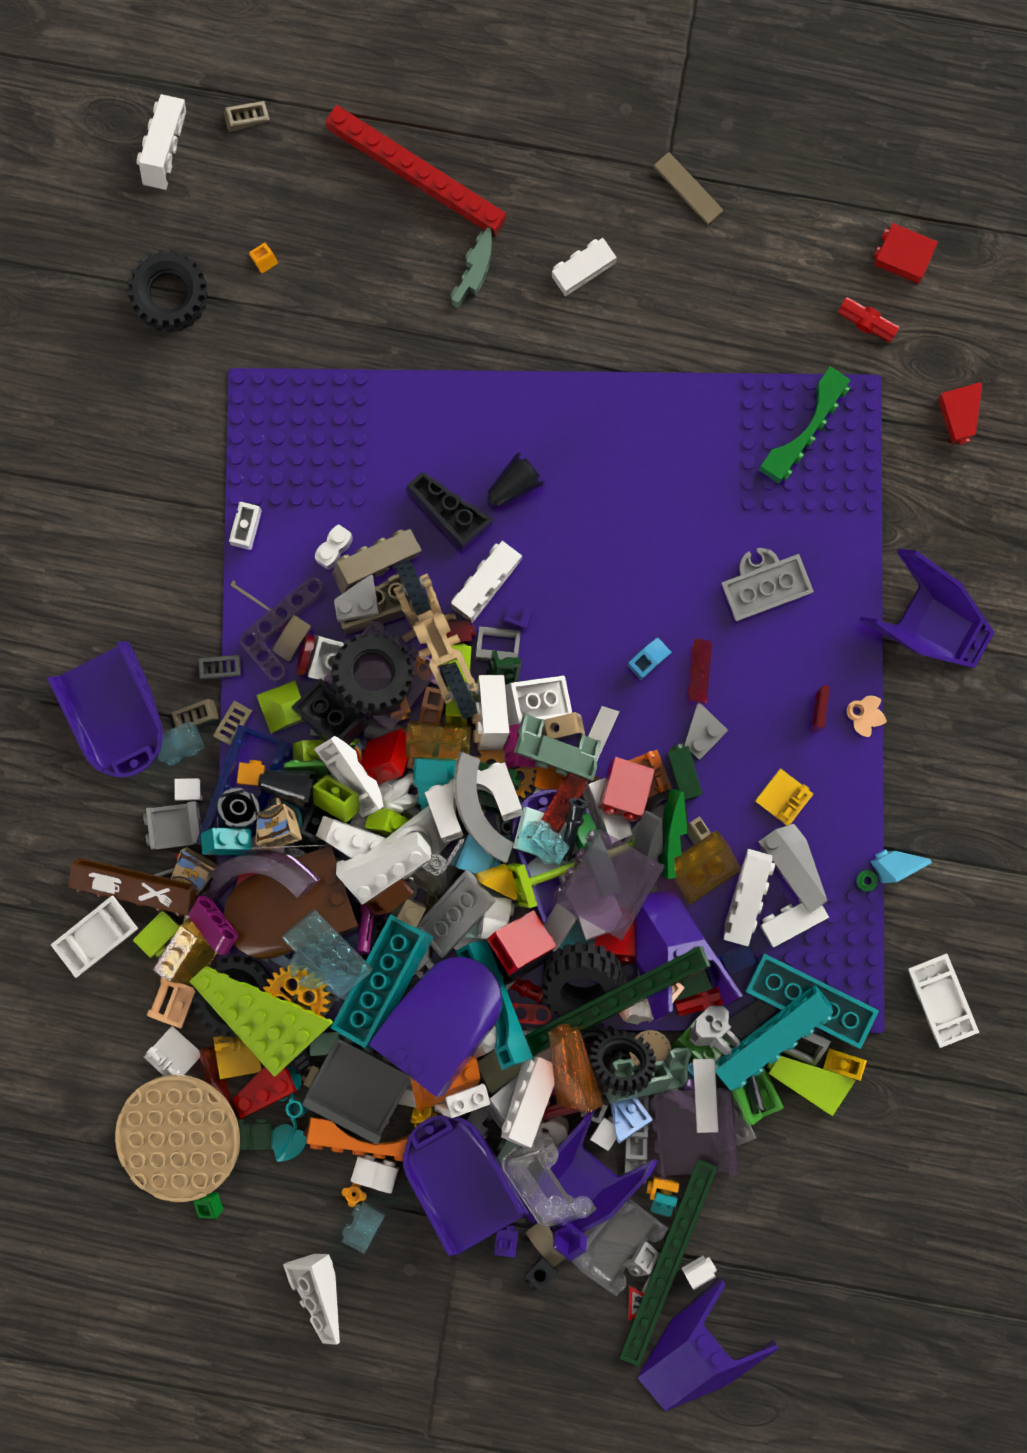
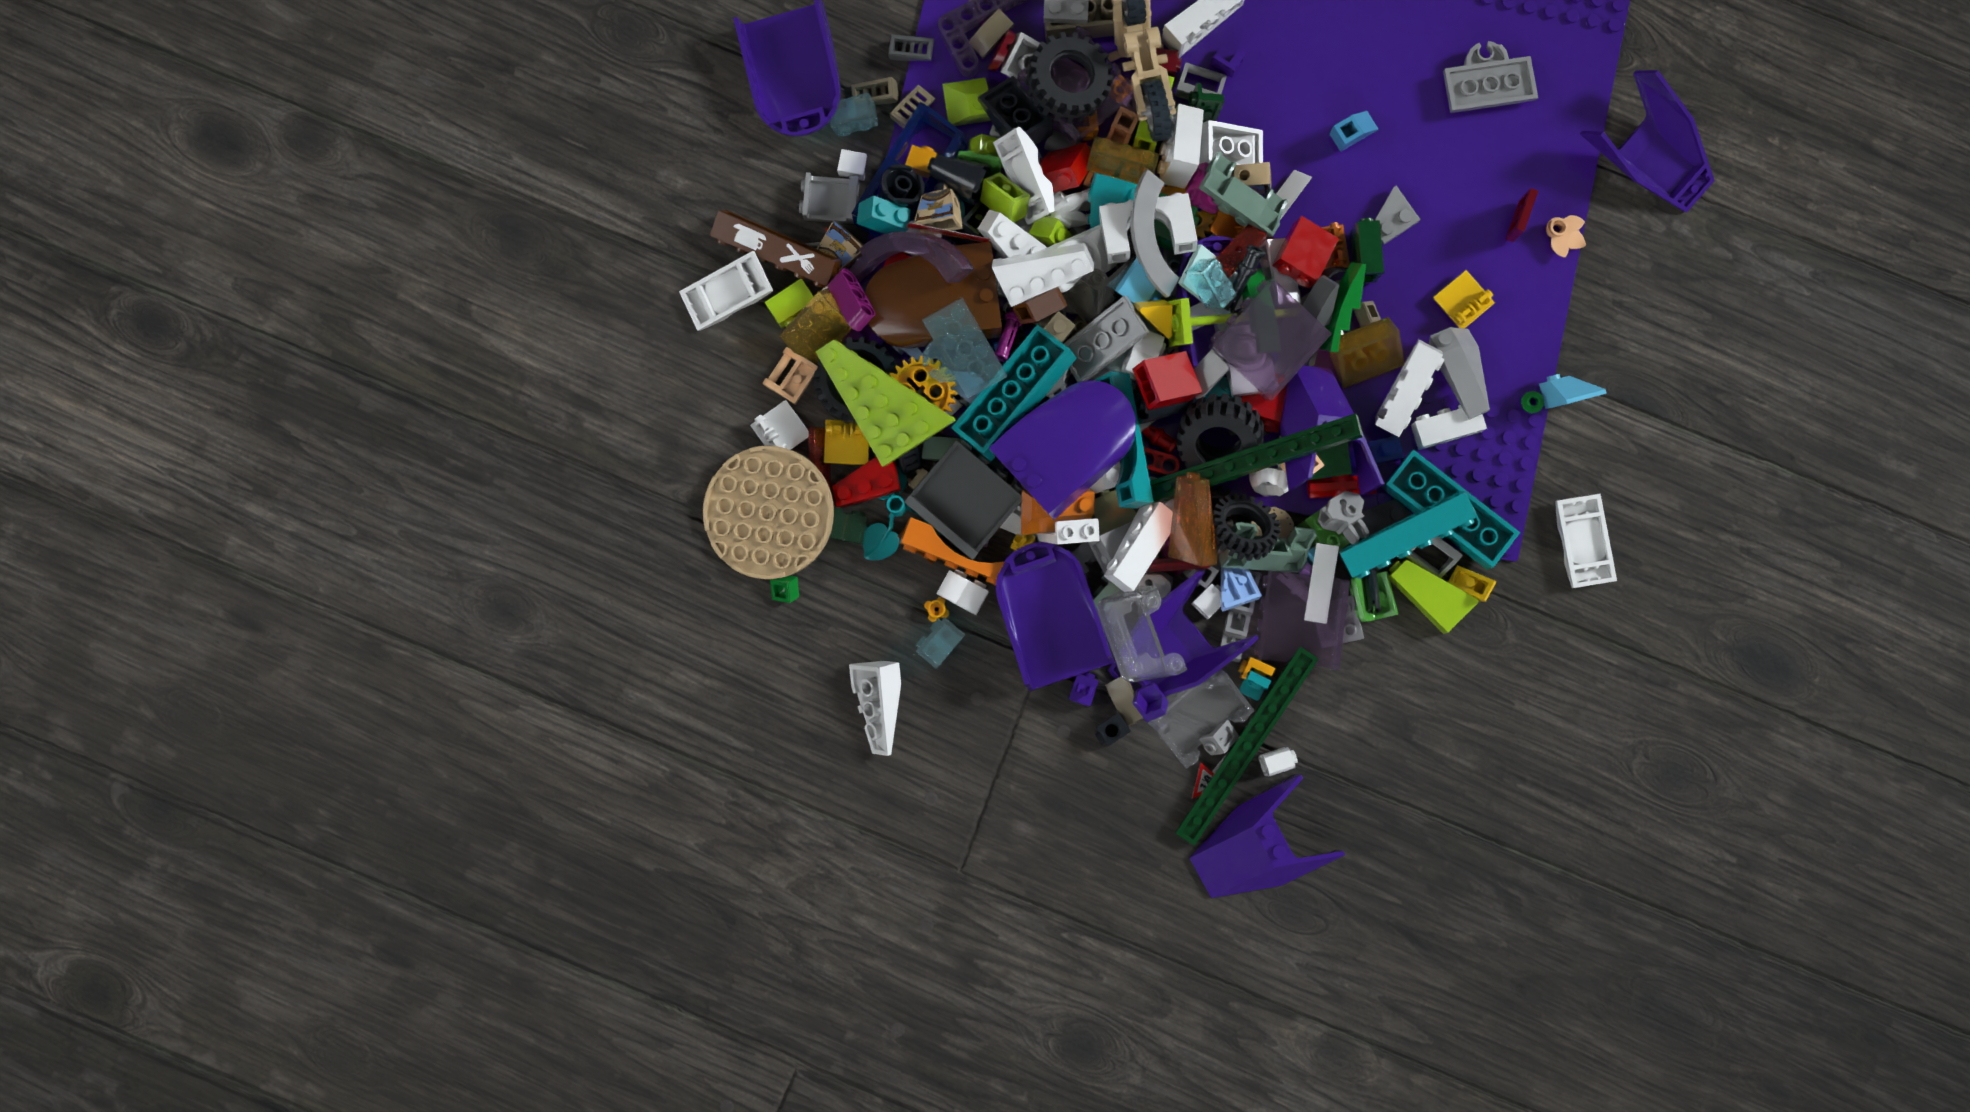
camera: 10 degrees right, 0 degrees up
clear red tile [688,639,712,703] -> none

